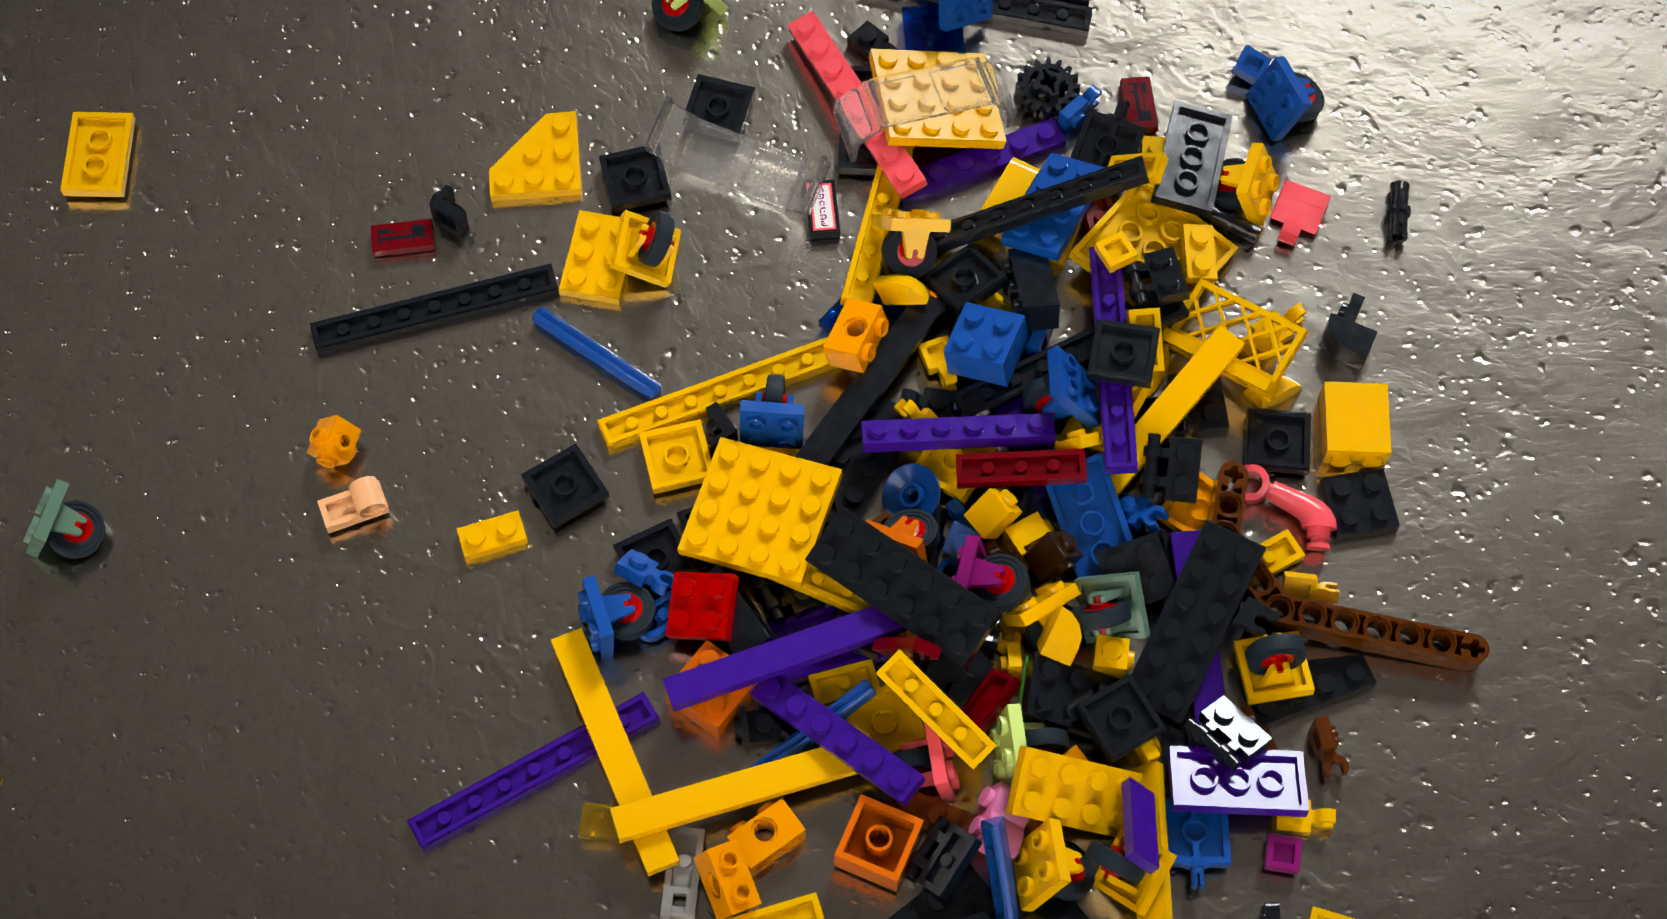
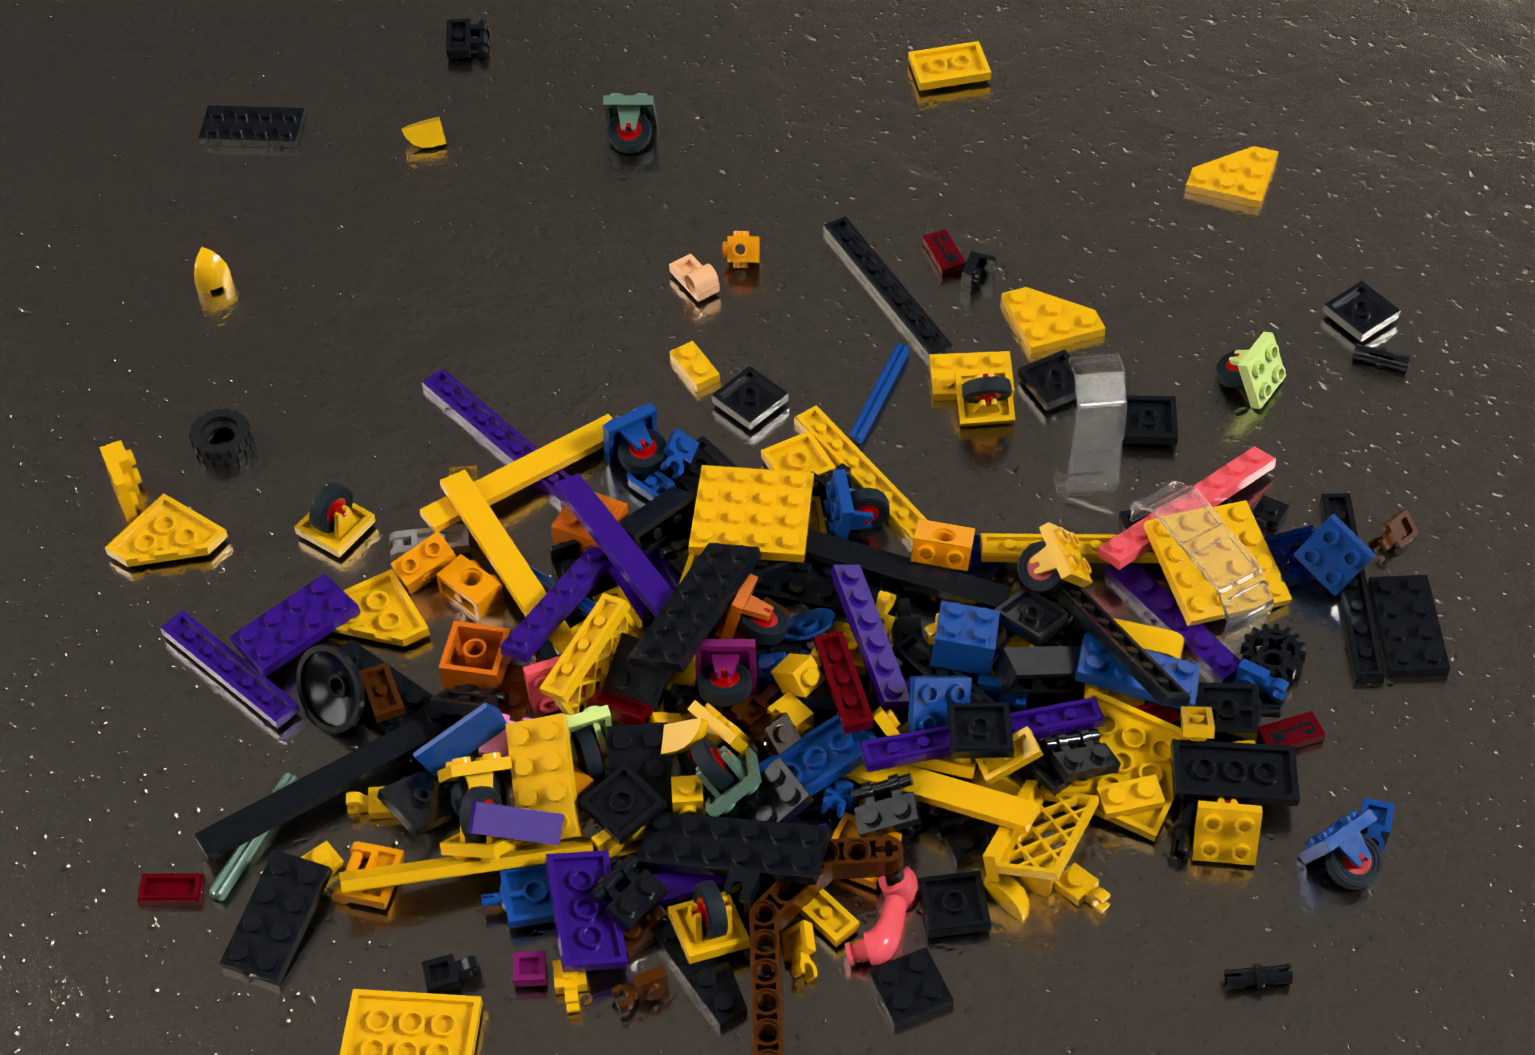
camera: 80 degrees right, 15 degrees down
red plate [665,572,739,641] -> none
tile [804,180,841,240] -> none
dark red tile [872,636,941,660] -> none
yellow brick [873,274,929,305] -> none
yellow plate [1095,231,1138,273] -> none
coral piece [1270,179,1332,246] -> none
yellow brick [1319,381,1392,468] -> none
black brick [1323,293,1378,371] -> none

